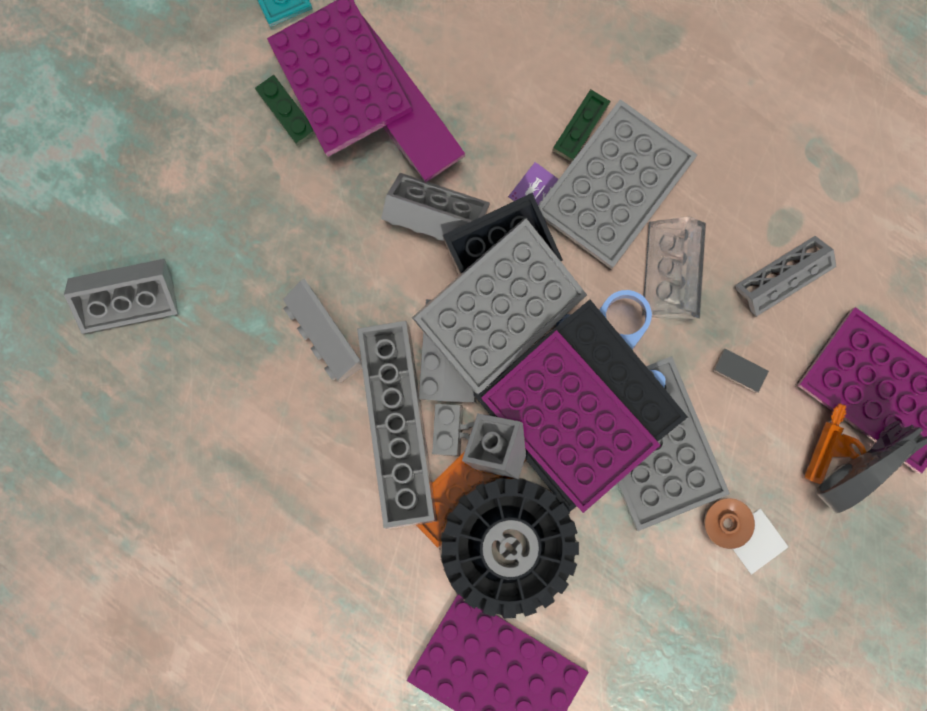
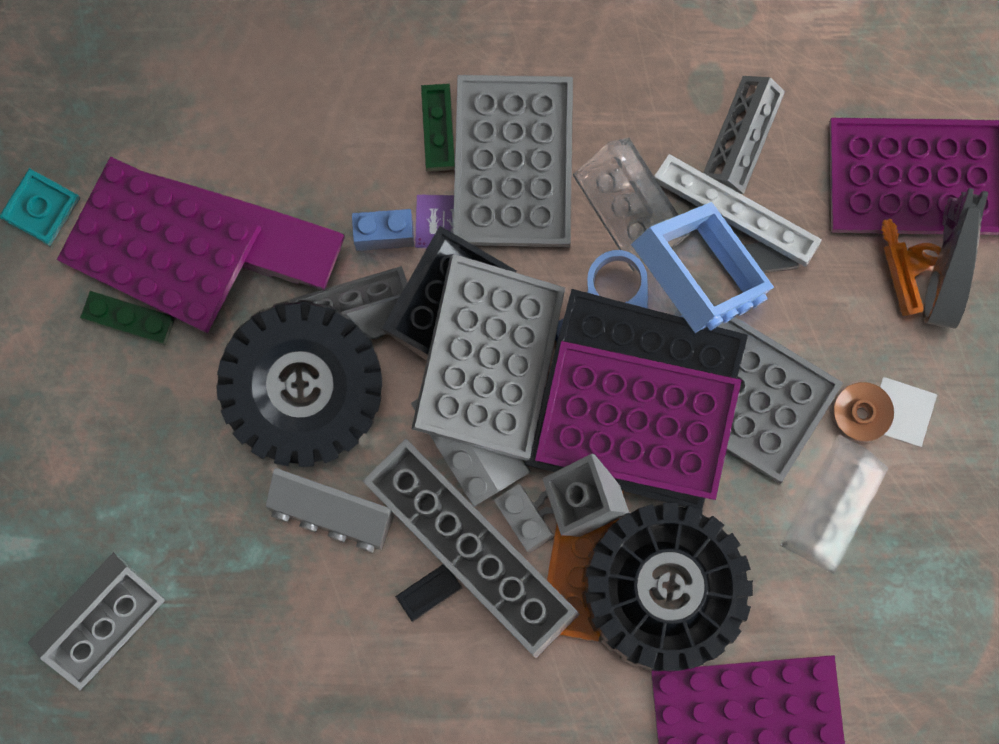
camera: 30 degrees left, 5 degrees down
none -> black wheel [216,300,382,467]
none -> medium blue brick [352,209,415,251]
none -> black tile [395,564,463,622]
none -> light blue window [631,202,774,333]
none -> white plate [654,154,822,267]
none -> clear slope [780,435,888,574]

